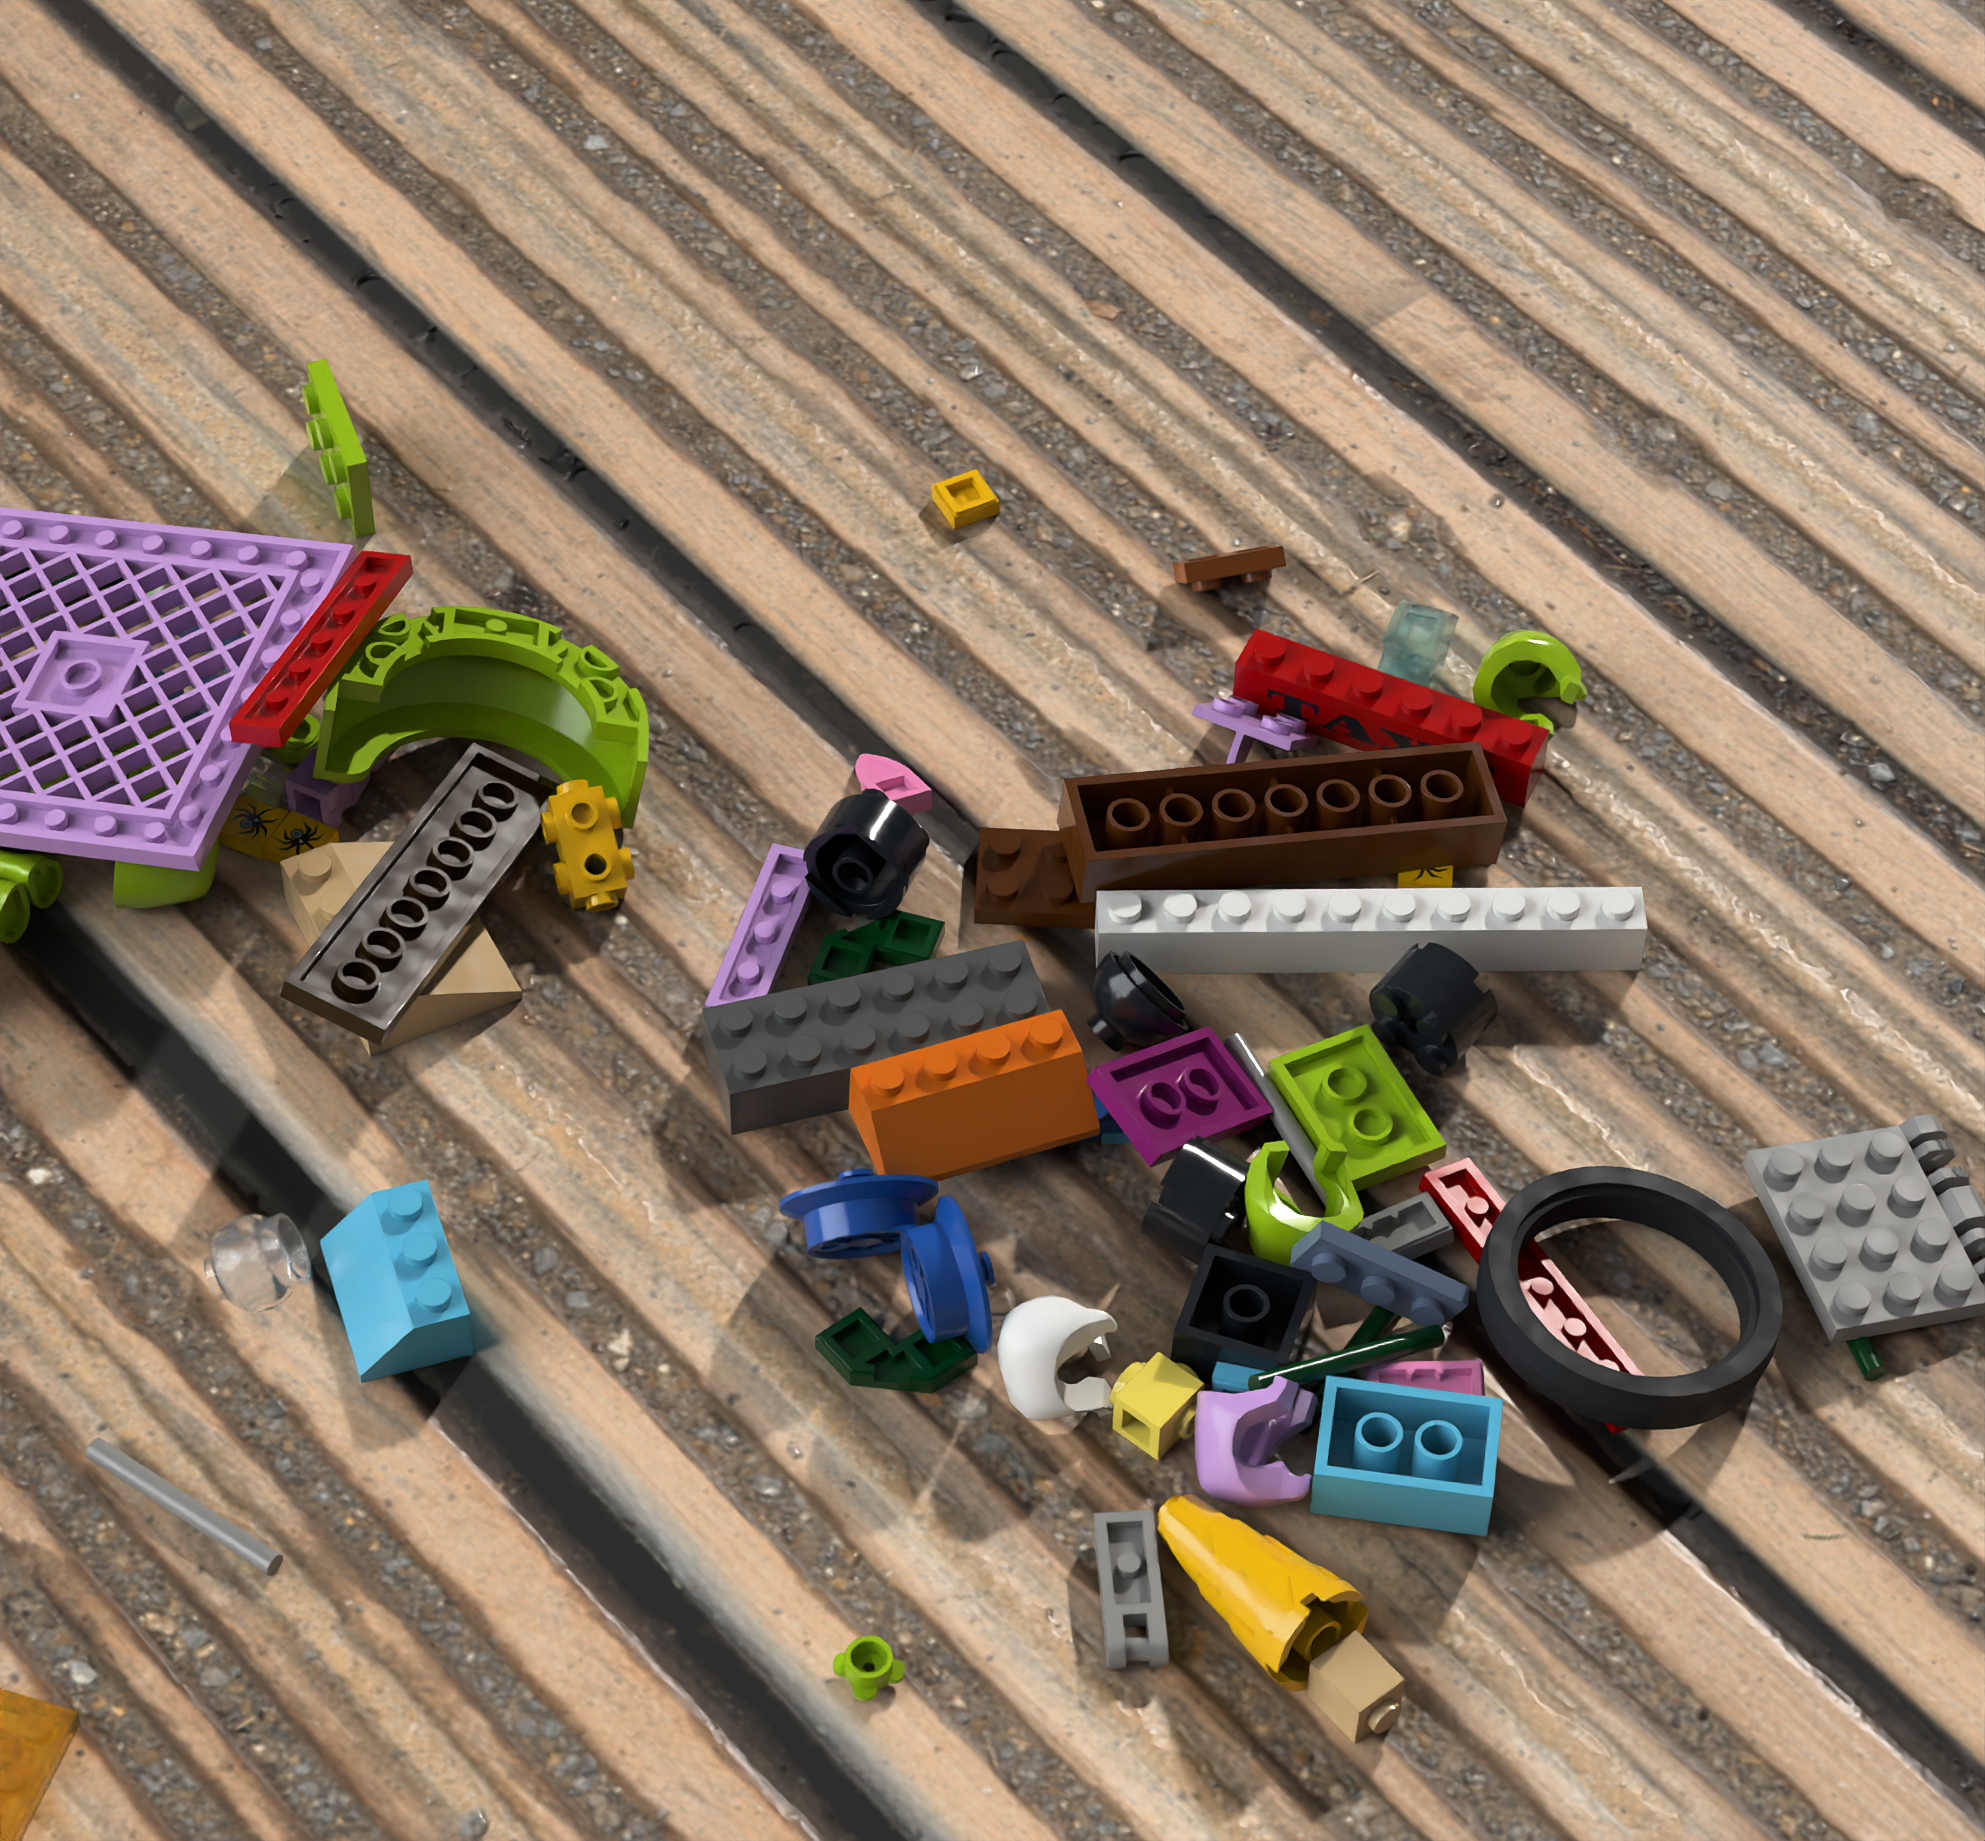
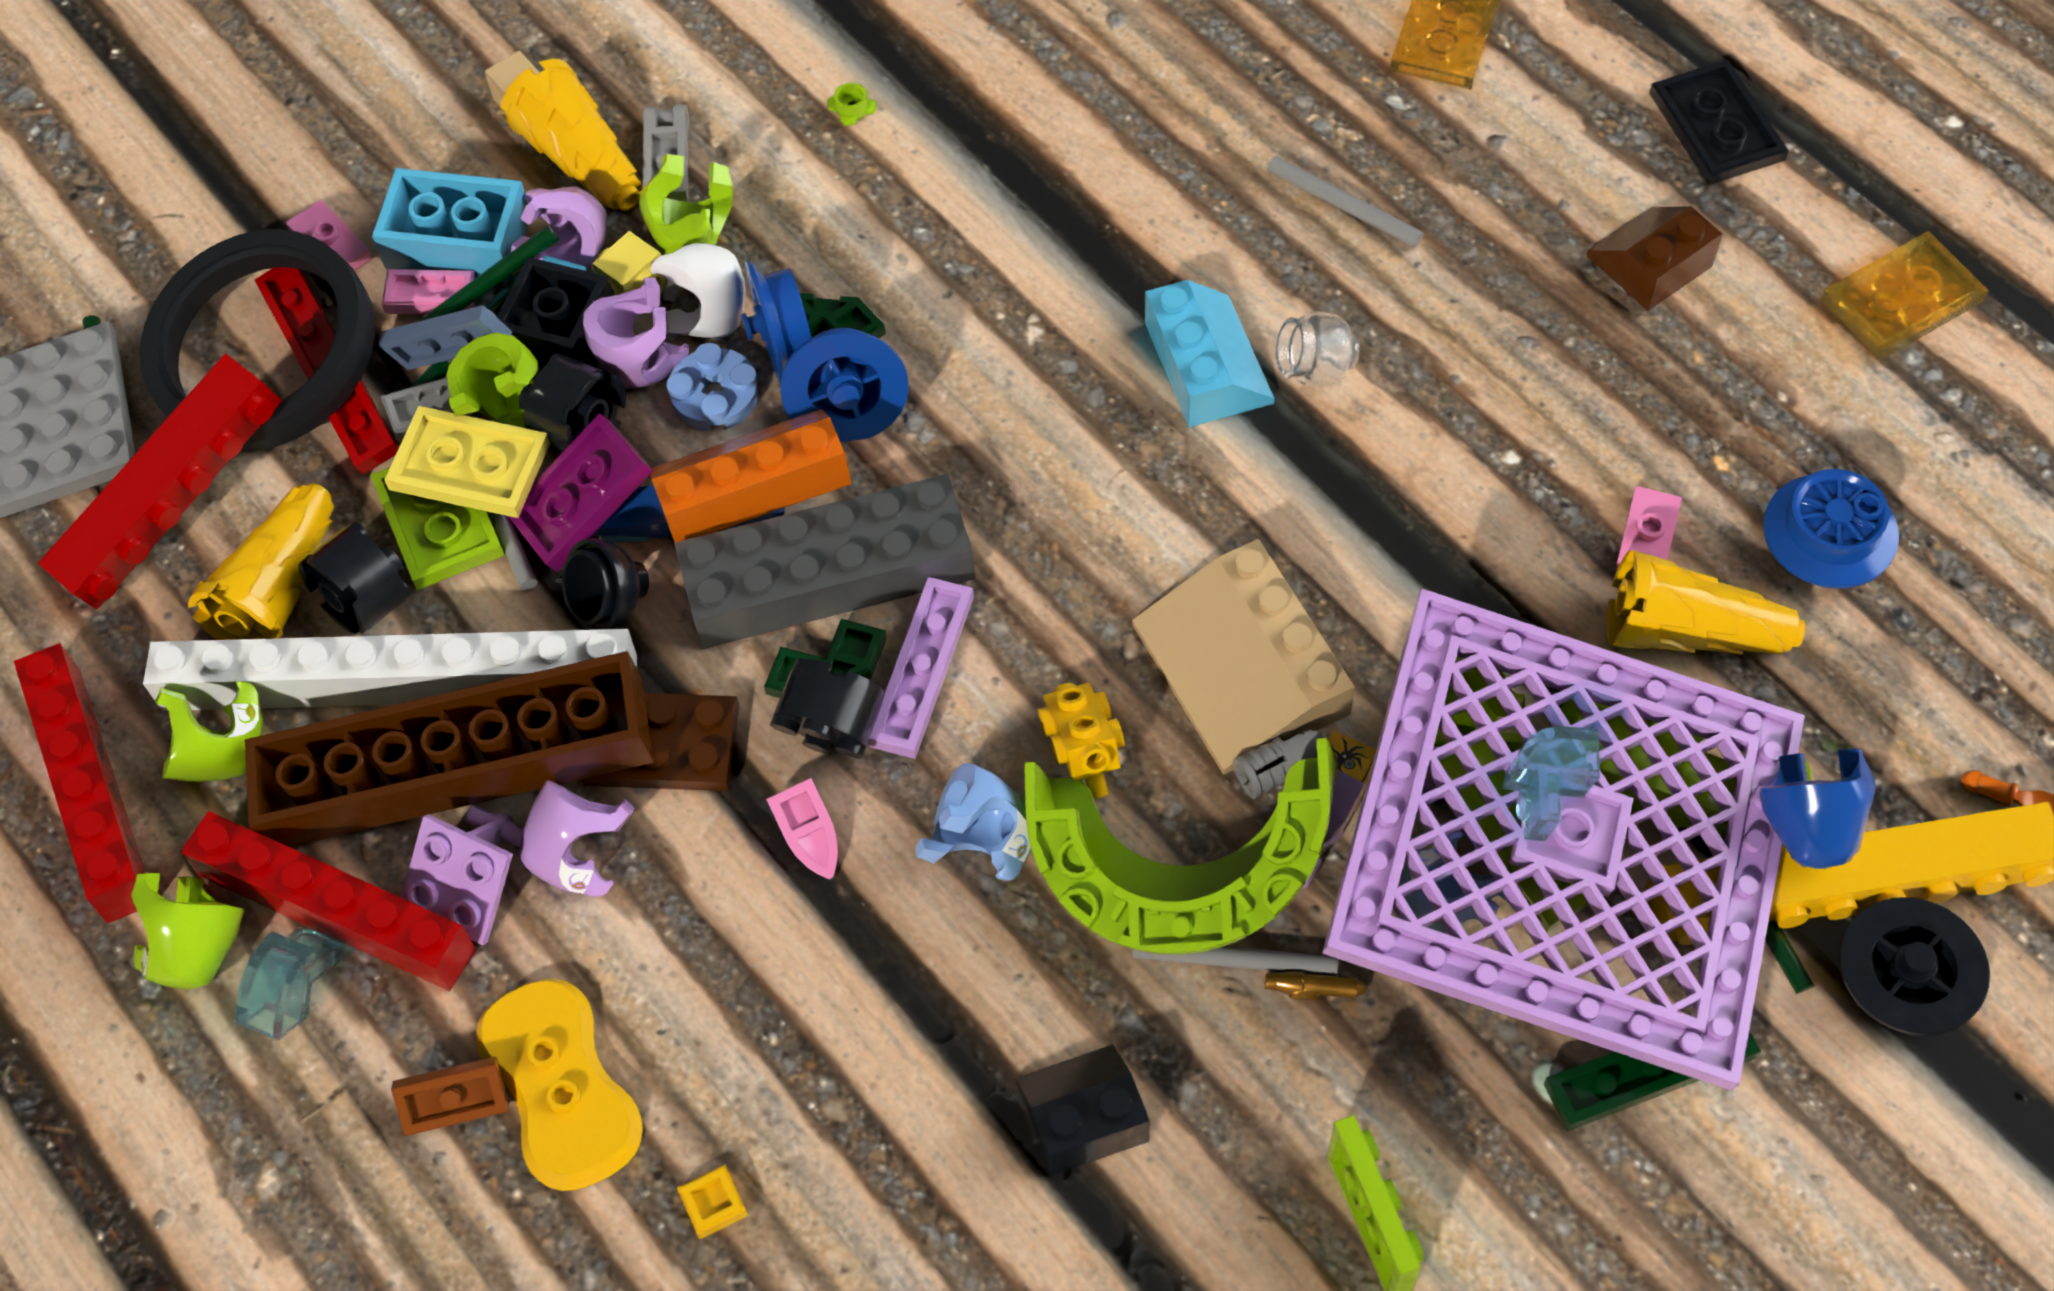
camera: 175 degrees left, 10 degrees up
red plate [229,550,413,748] -> none
plate [280,742,560,1046] -> none
none -> red brick [13,643,146,924]
none -> red brick [37,353,283,610]
none -> lime piece [155,681,263,782]
none -> yellow cone [188,483,334,640]
none -> bright pink plate [285,200,373,271]
none -> light yellow plate [385,406,550,518]
none -> yellow plate [475,978,643,1191]
none -> lavender piece [519,780,635,897]
none -> lavender piece [583,278,689,389]
none -> lime piece [639,154,733,255]
none -> light blue plate [667,343,758,431]
none -> light blue piece [915,763,1031,881]
none -> black slope [1015,1044,1150,1176]
none -> light grey hinge [1233,729,1326,799]
none -> clear light blue brick [1502,726,1600,841]

